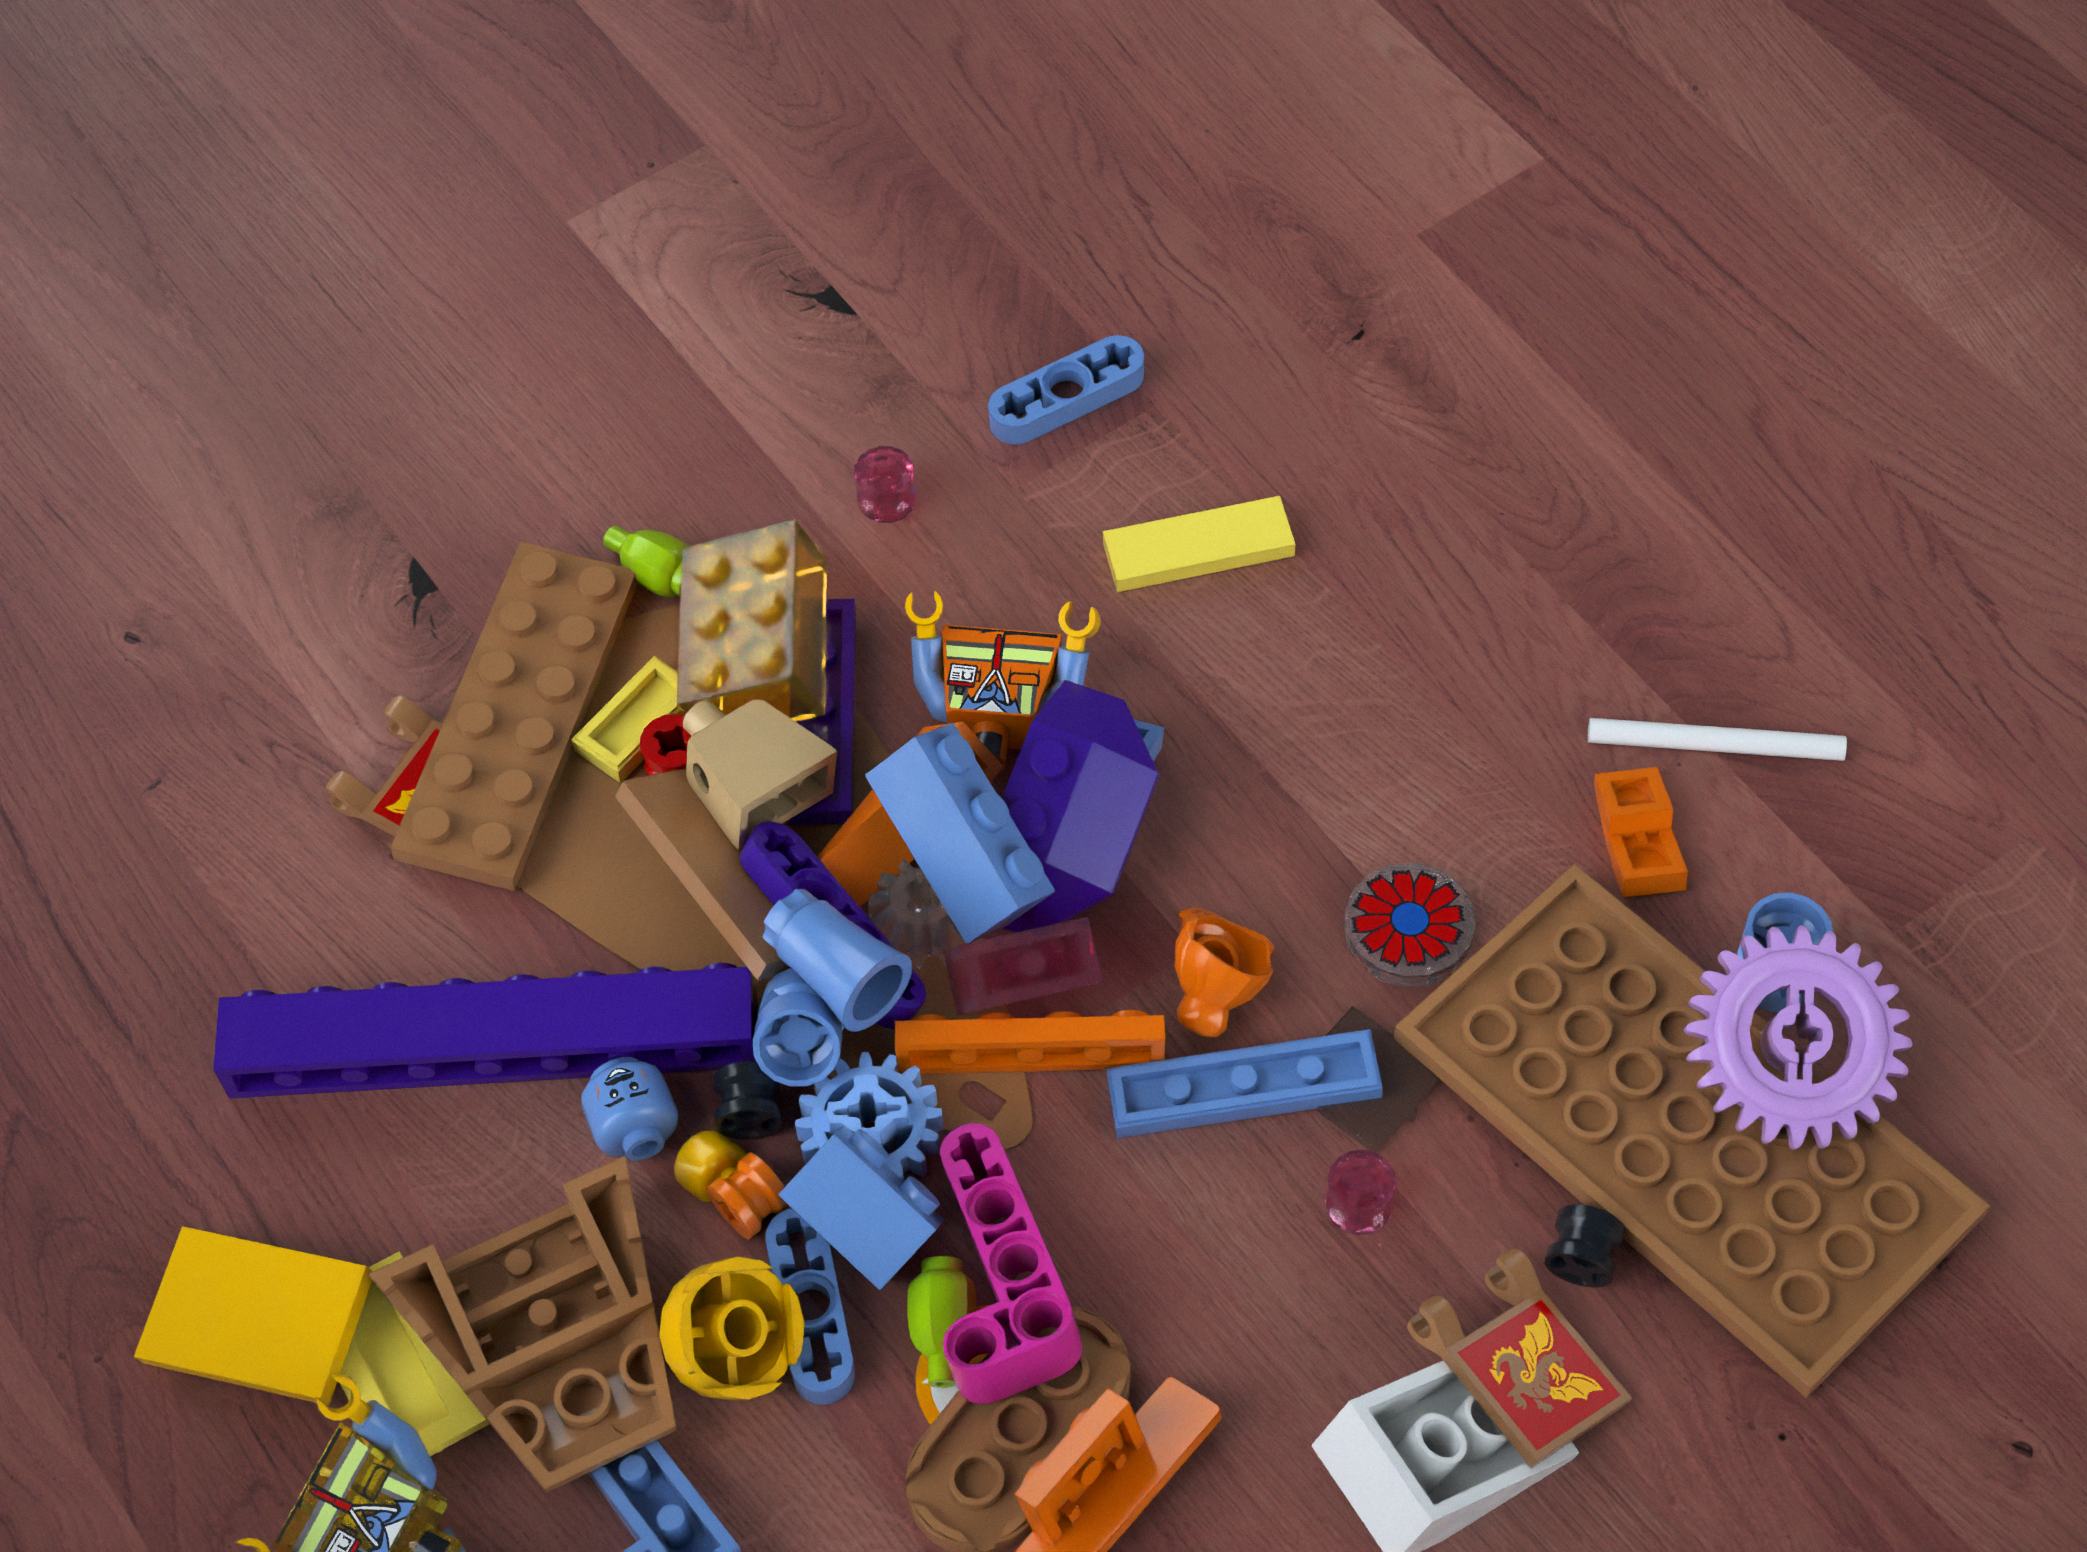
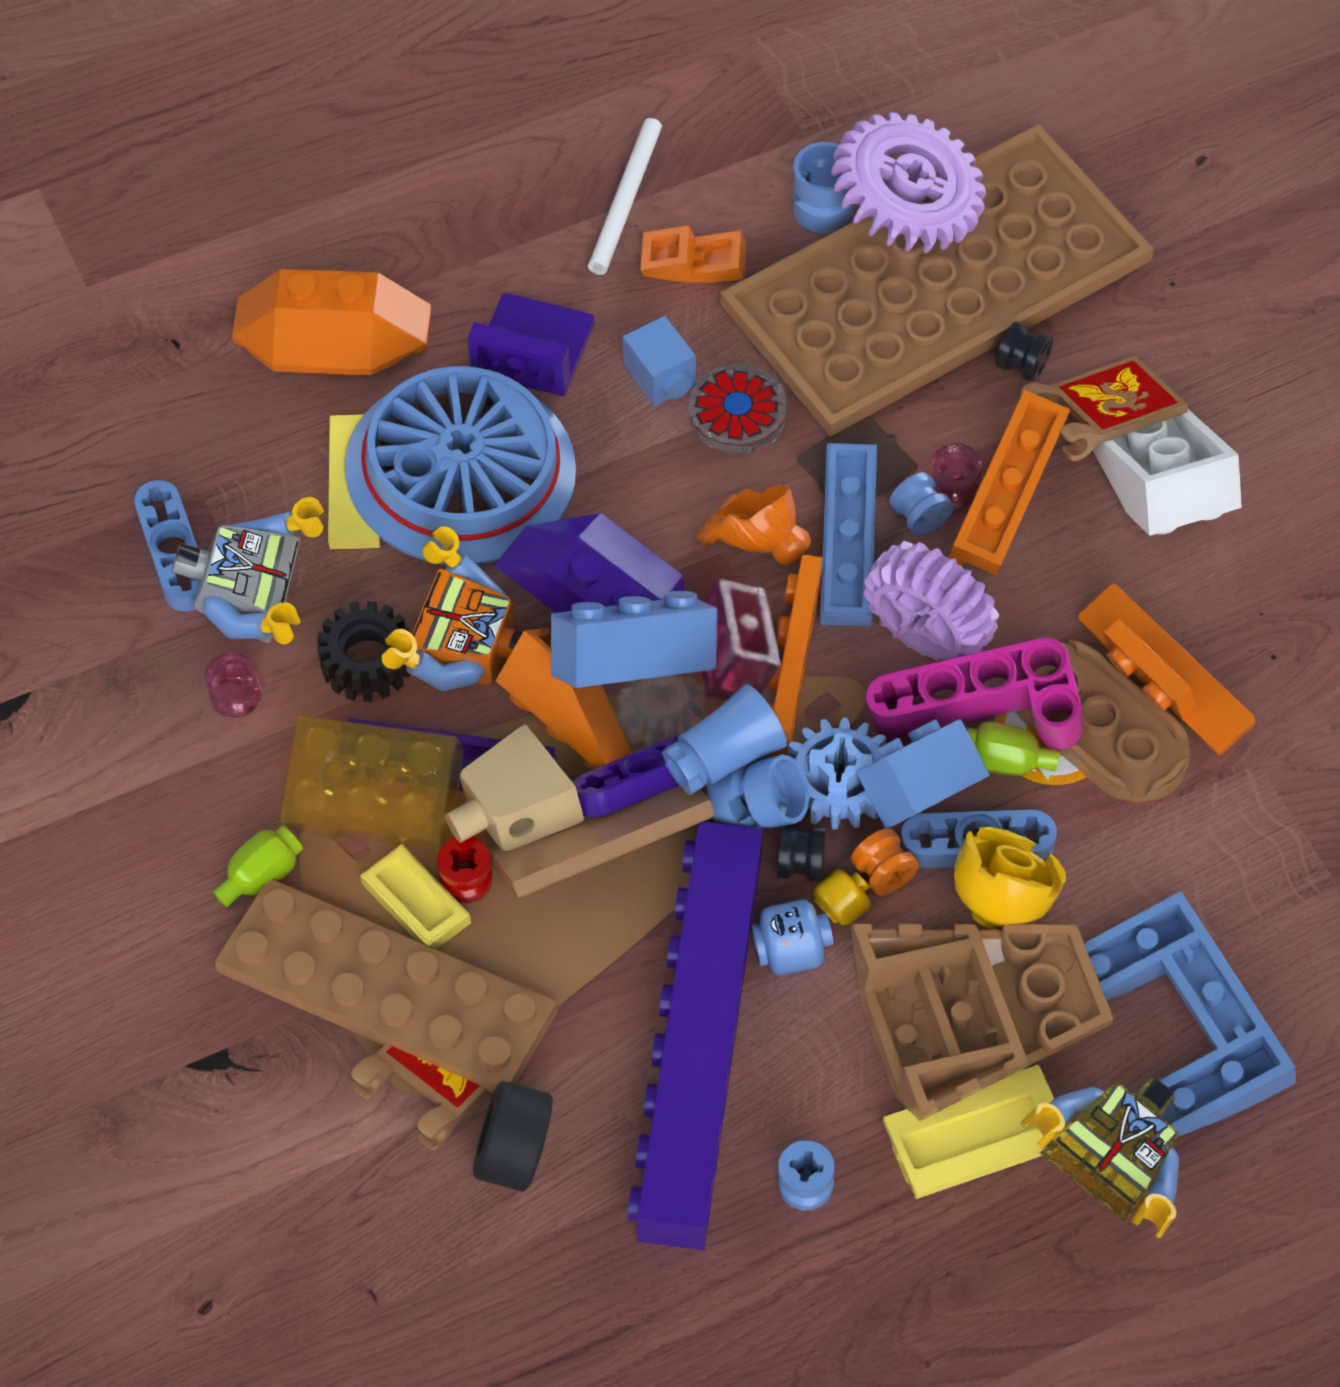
camera: 80 degrees left, 0 degrees up
yellow tile [134,1226,373,1406] -> none
none -> torso [171,497,324,644]
none -> orange wedge [232,269,432,376]
none -> black tyre [317,601,410,702]
none -> medium blue piece [345,366,576,565]
none -> dark purple bracket [467,293,595,397]
none -> black tyre [473,1081,553,1192]
none -> medium blue brick [622,316,696,407]
none -> medium blue wheel [778,1141,834,1210]
none -> lavender gear [863,541,1000,662]
none -> medium blue wheel [889,472,954,537]
none -> orange fence [948,390,1071,576]

